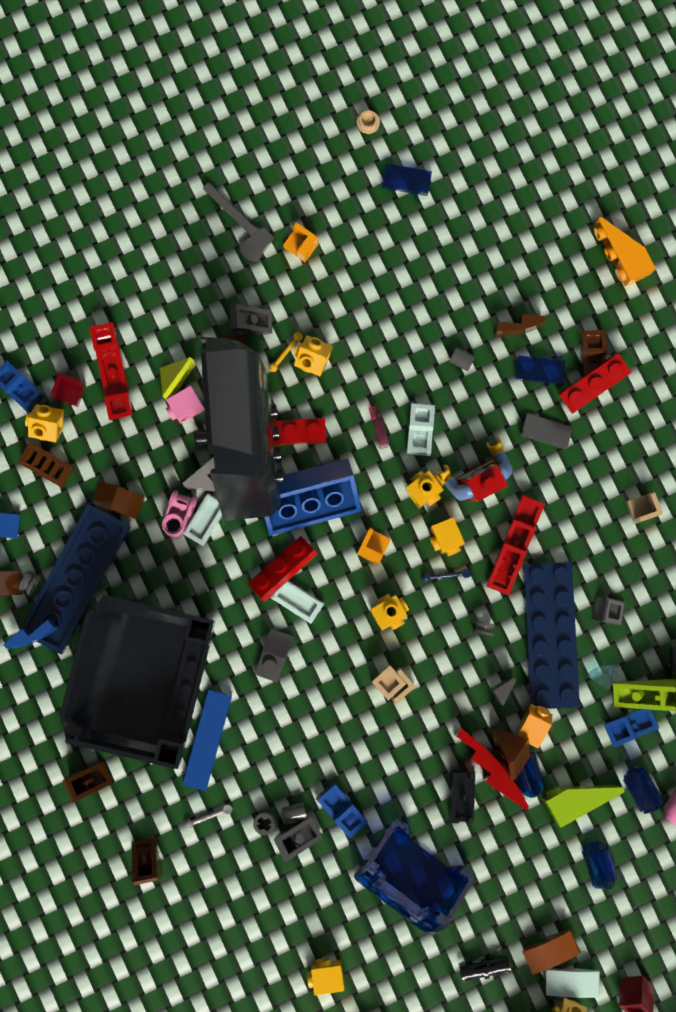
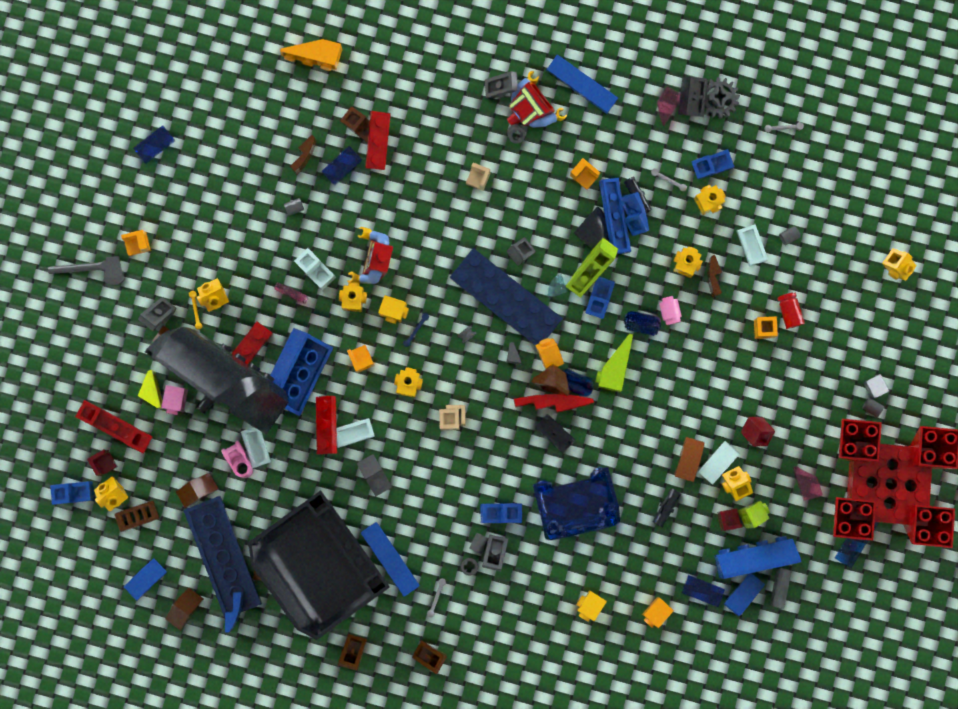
camera: 45 degrees left, 0 degrees up
dark grey bush [19,571,40,595] -> none
light grey slope [182,457,215,492] -> none
tan plate [357,110,380,134] -> none
red slope [486,494,545,596] -> none
dark grey slope [520,413,572,450] -> none
clear blue piece [582,841,618,890] -> none

